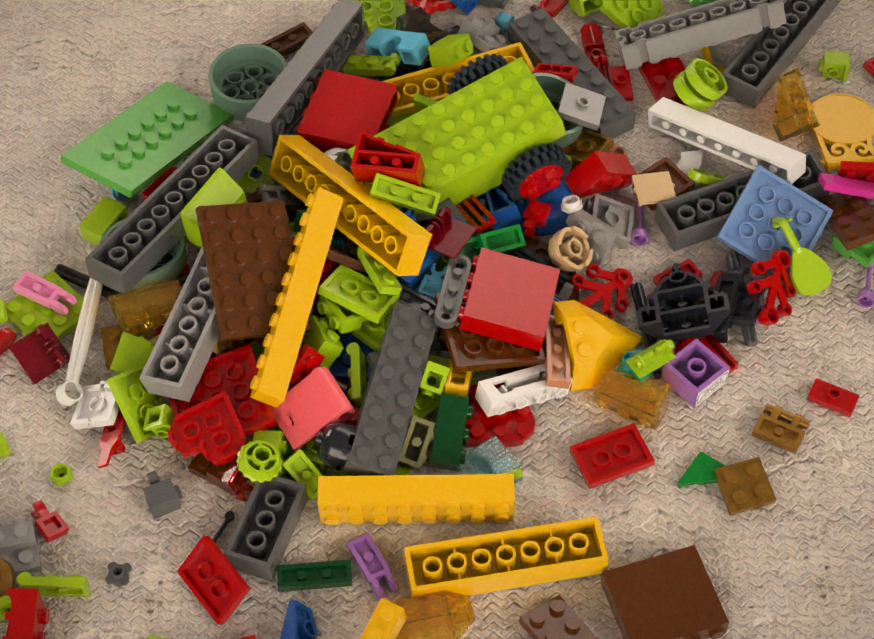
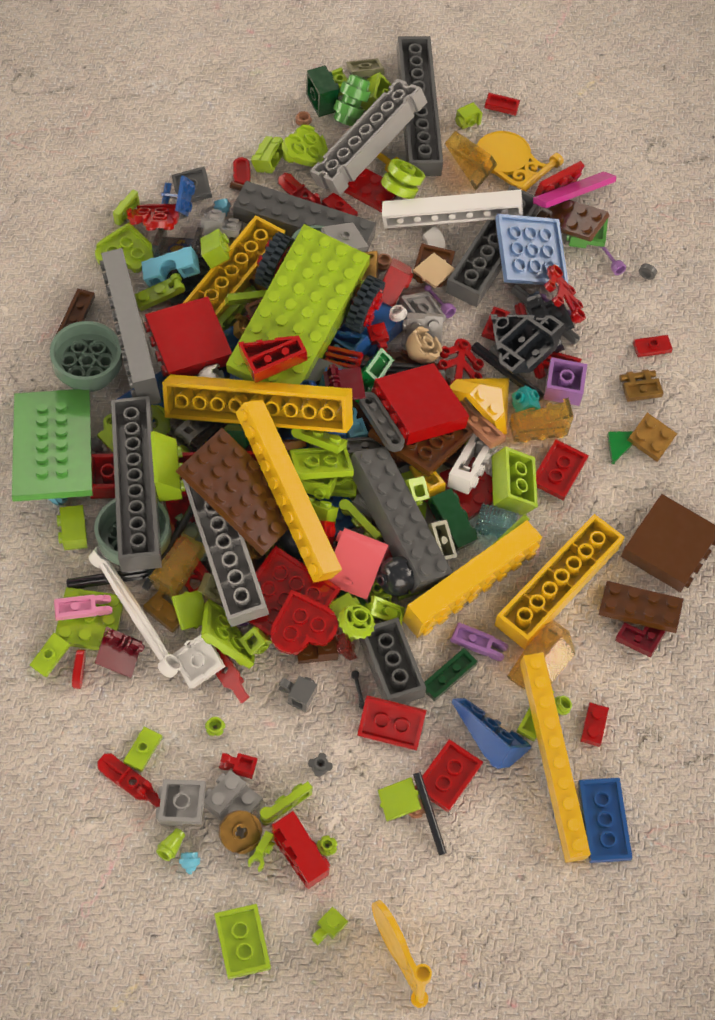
camera: 45 degrees left, 5 degrees up
lime plate [369,173,441,217] -> none
red plate [532,63,578,84] -> none
lime hinge [626,339,676,379] -> none
lime plate [687,167,728,186] -> none
lime piece [772,217,832,296] -> none
none -> lime brick [491,446,538,516]

